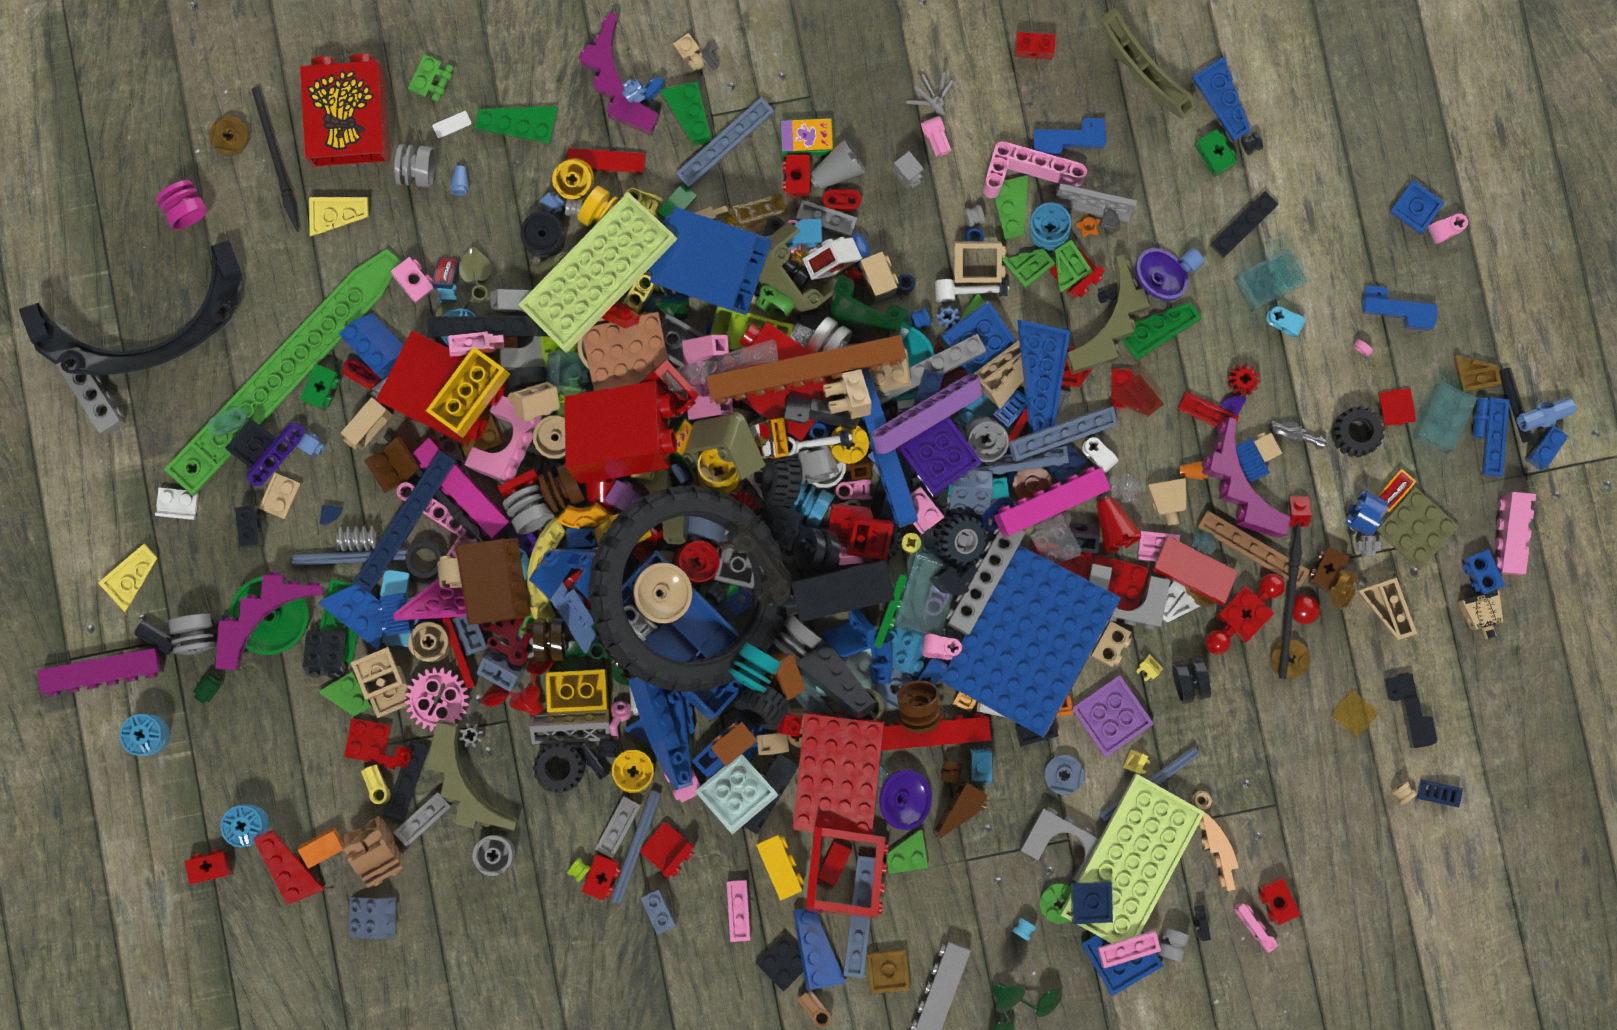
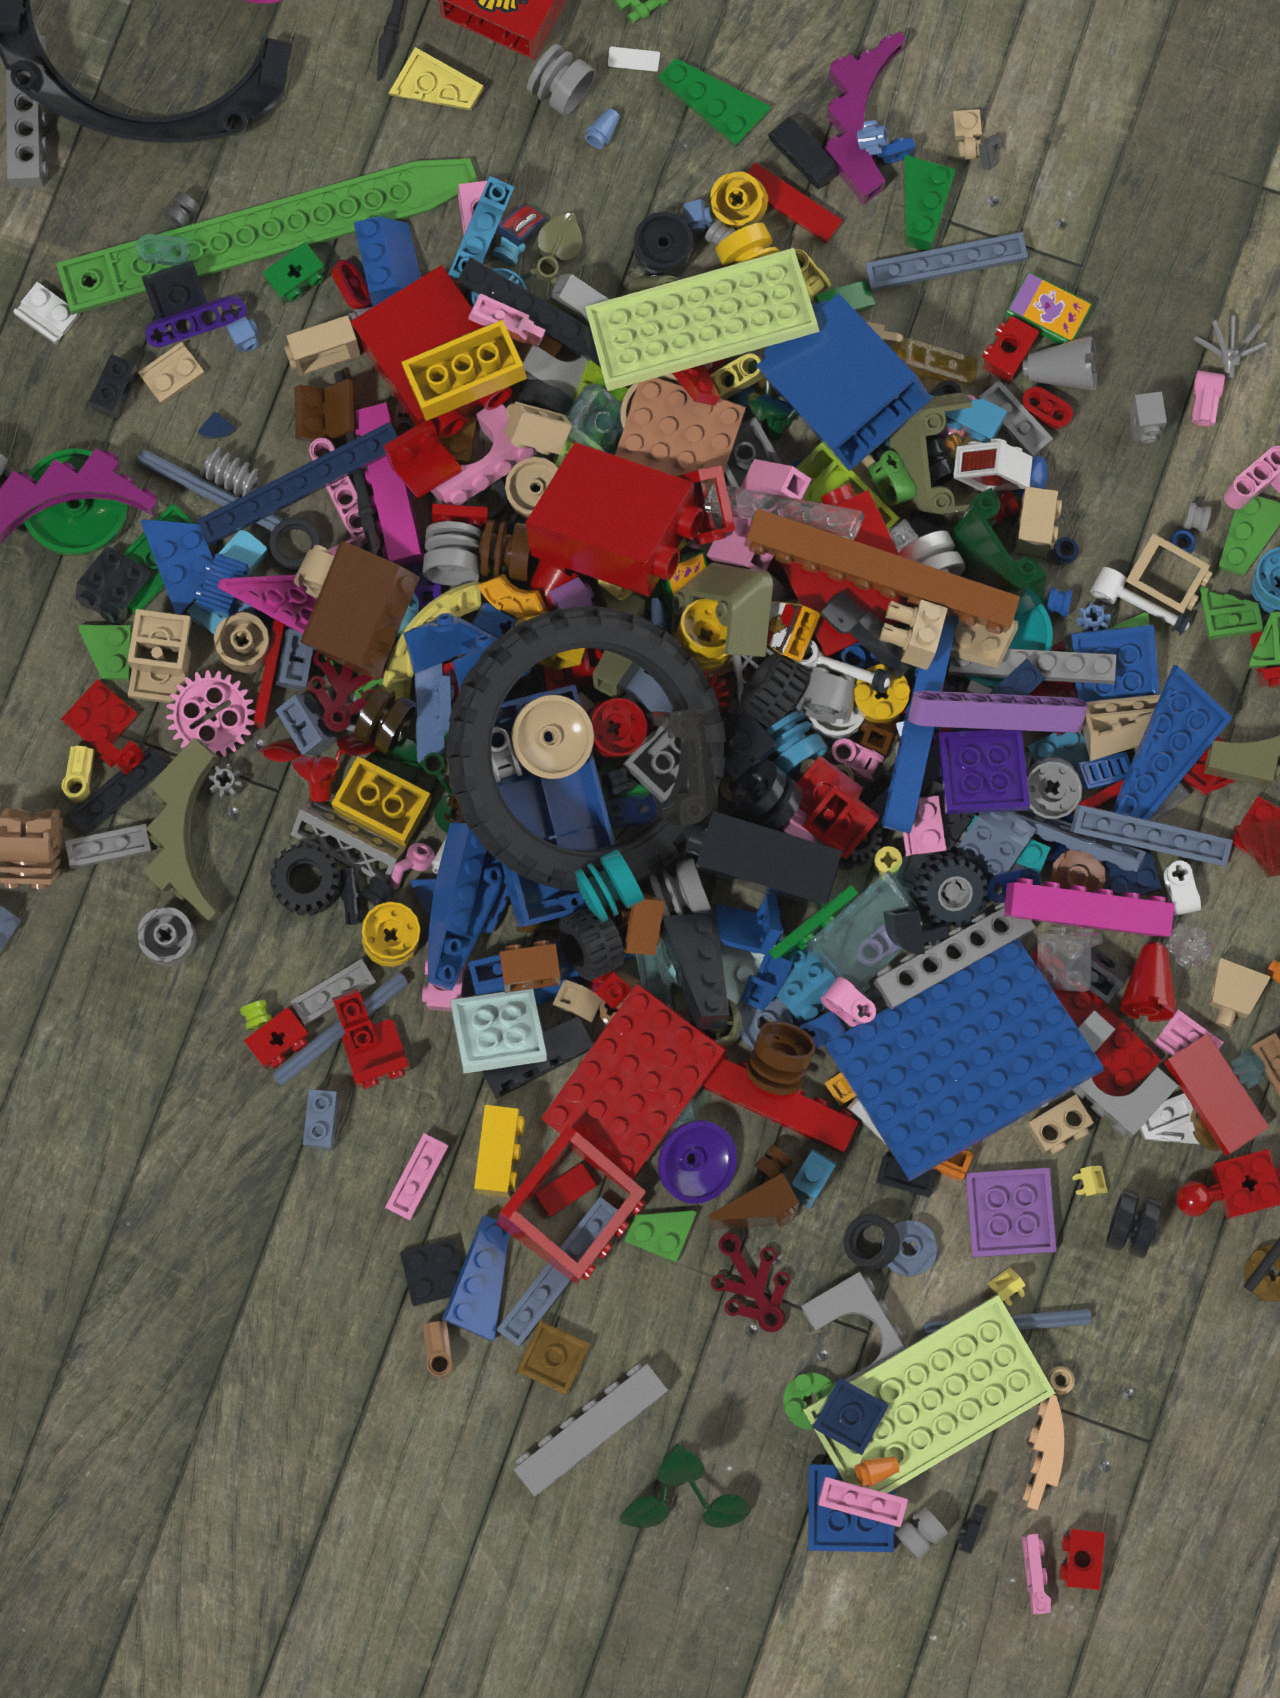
camera: 35 degrees right, 5 degrees down
medium azure wheel [1012,917,1037,941] -> none
none -> flat silver wheel [163,191,200,228]
none -> red slope [332,988,379,1054]
none -> red bracket [383,420,462,498]
none -> dark azure slope [448,176,514,279]
none -> dark red plant [711,1233,790,1333]
none -> black beam [768,116,840,189]
none -> black tyre [843,1214,900,1270]
none -> orange cone [855,1456,899,1488]

